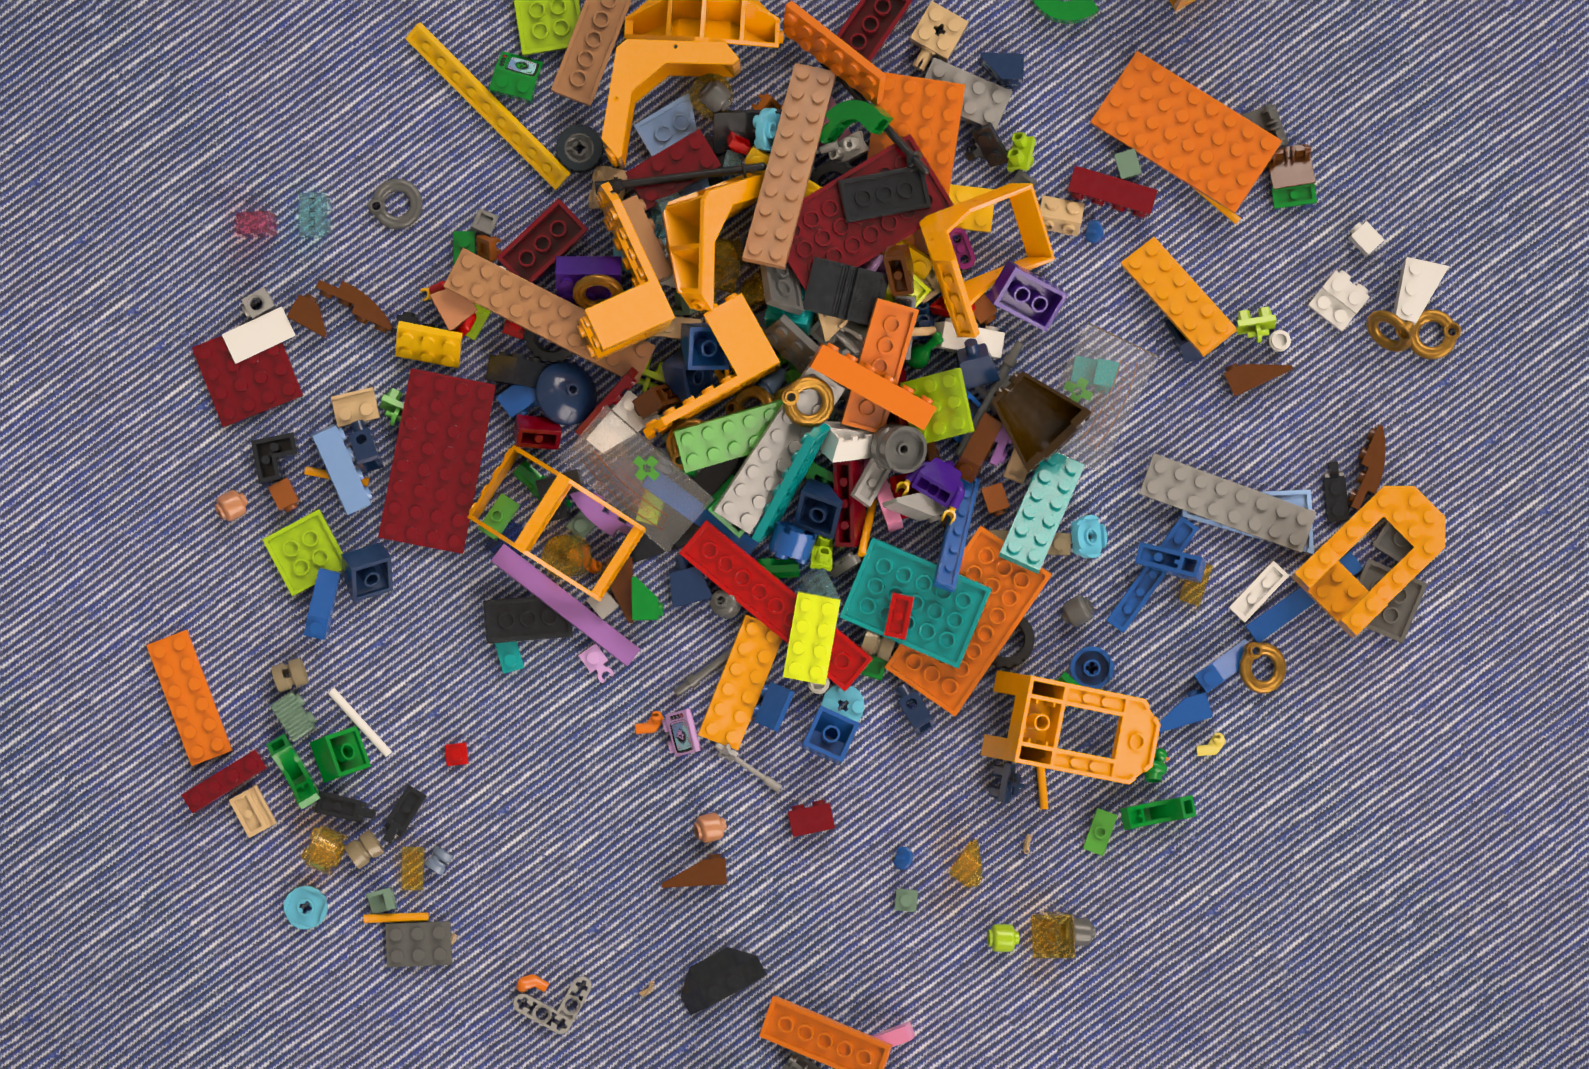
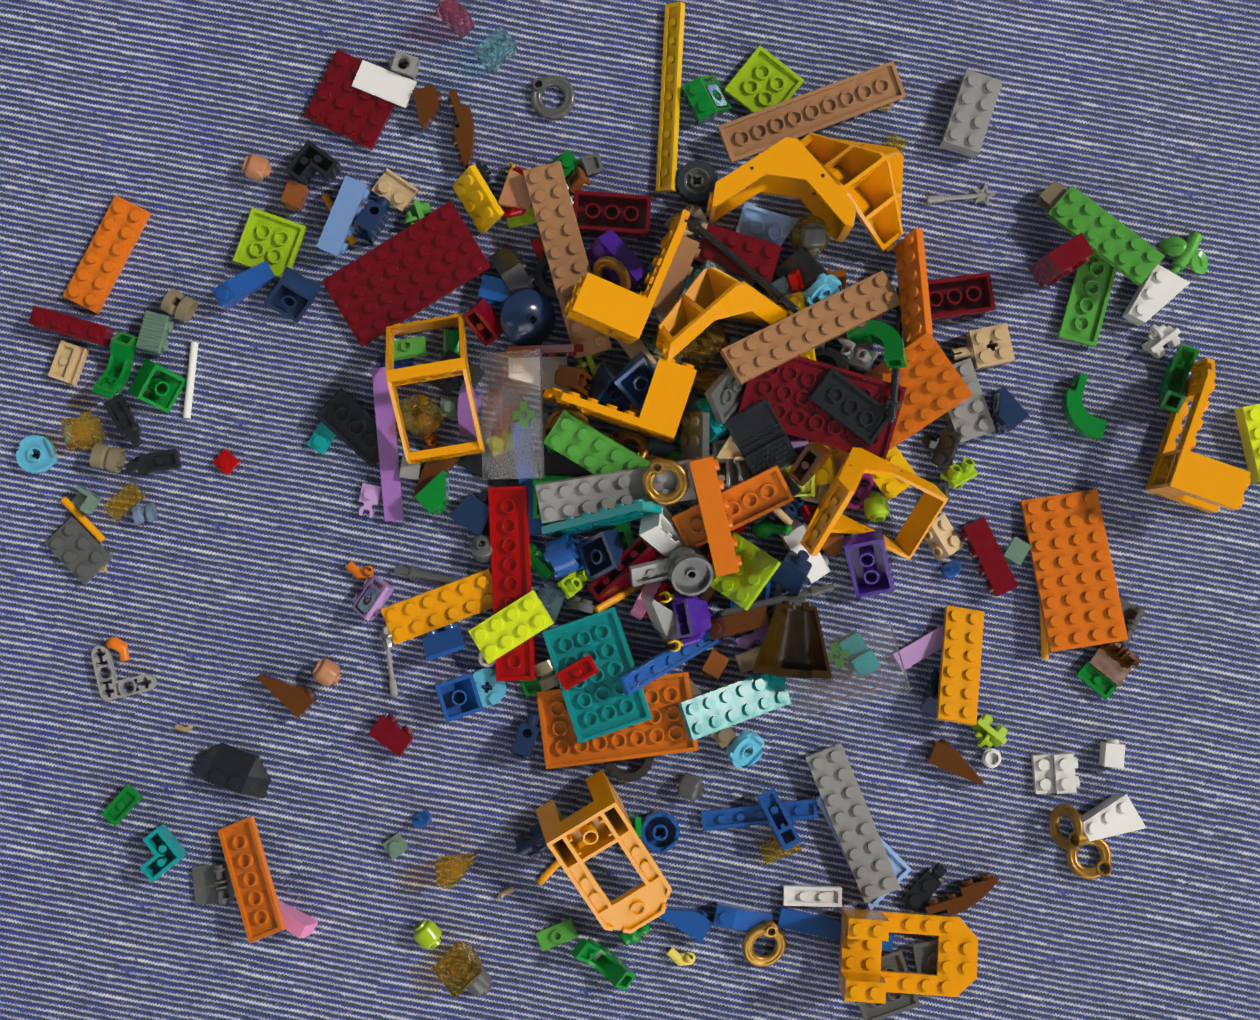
camera: 45 degrees right, 0 degrees up
none -> lime head [863,492,890,522]
none -> lavender tile [892,625,943,670]

